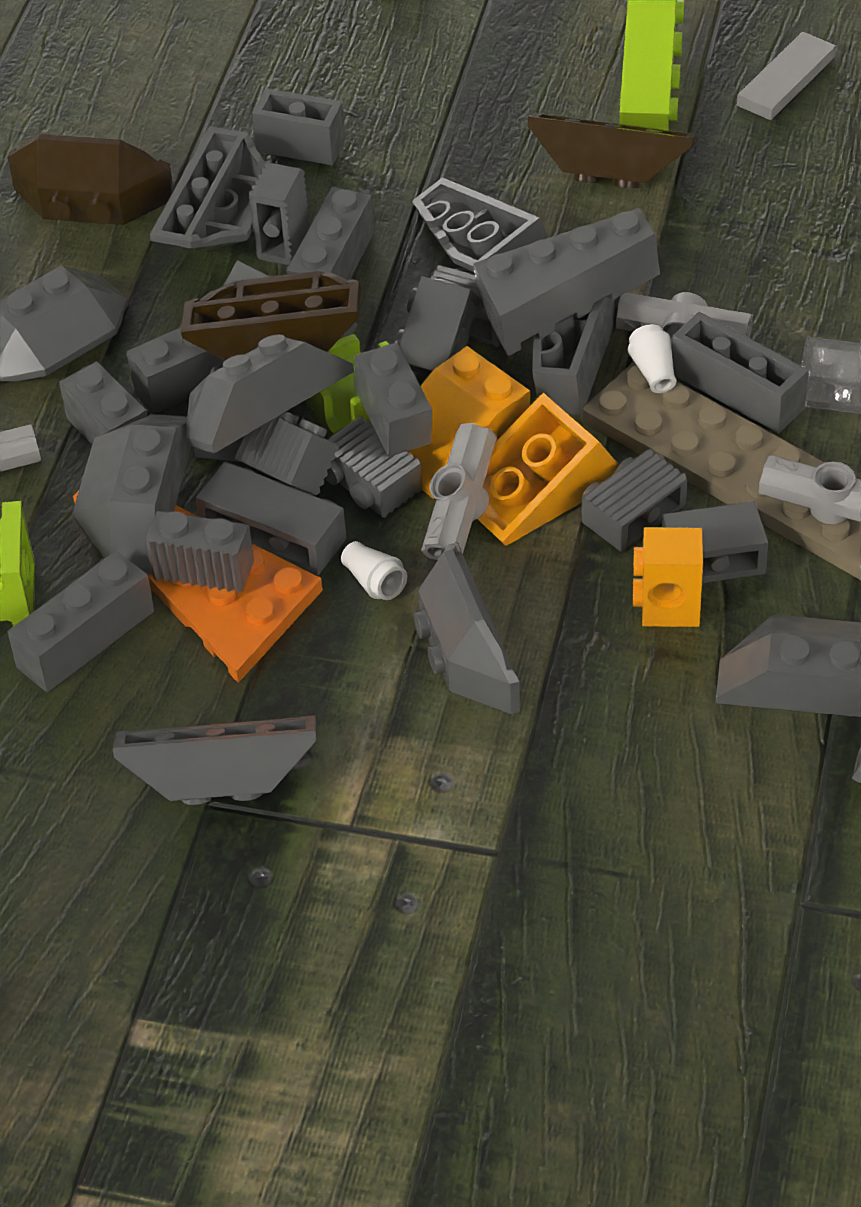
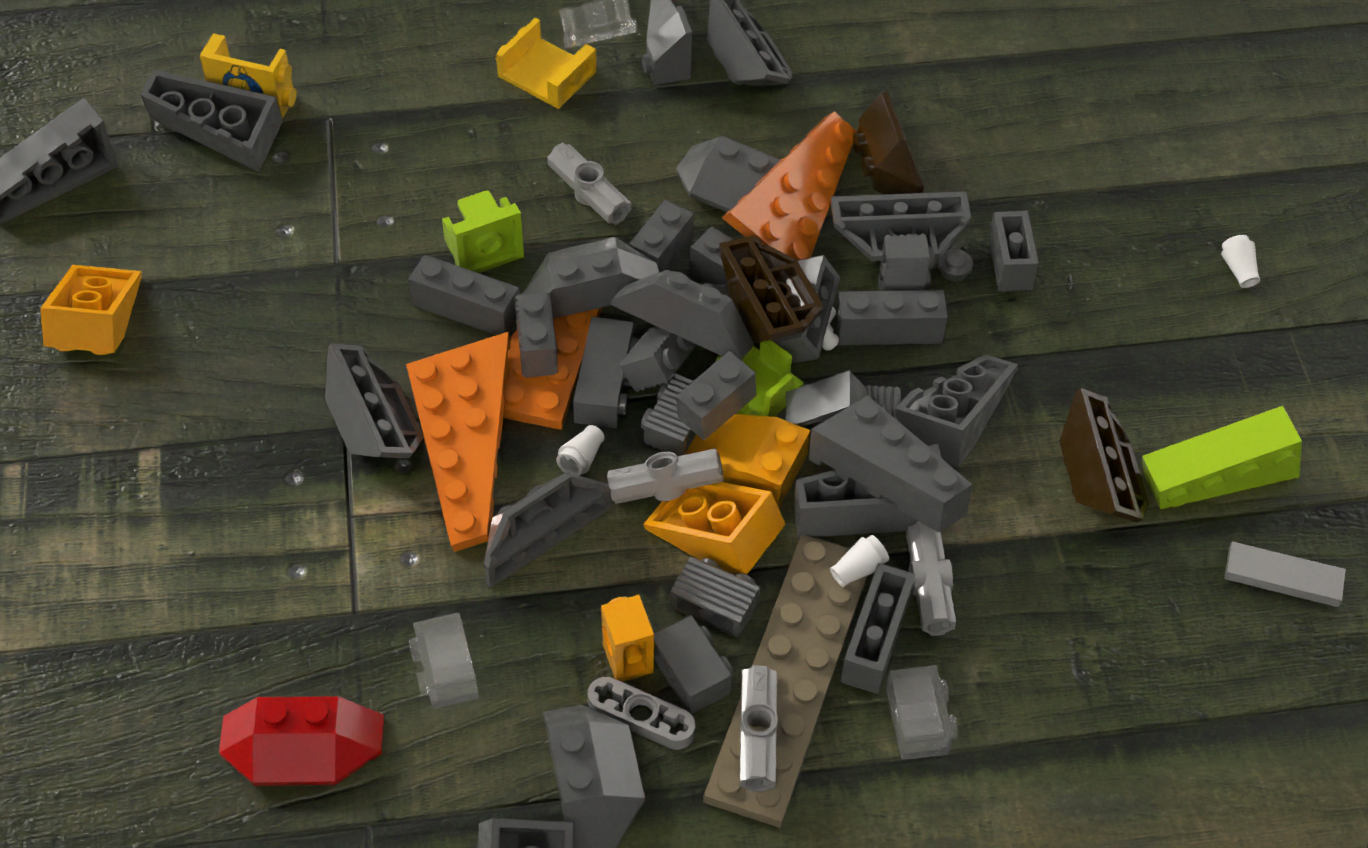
camera: 65 degrees right, 5 degrees up
none -> red wedge [219,696,384,786]
none -> orange wing [406,332,511,552]
none -> clear brick [408,612,479,709]
none -> light grey beam [588,677,695,750]
none -> orange wing [721,111,857,261]

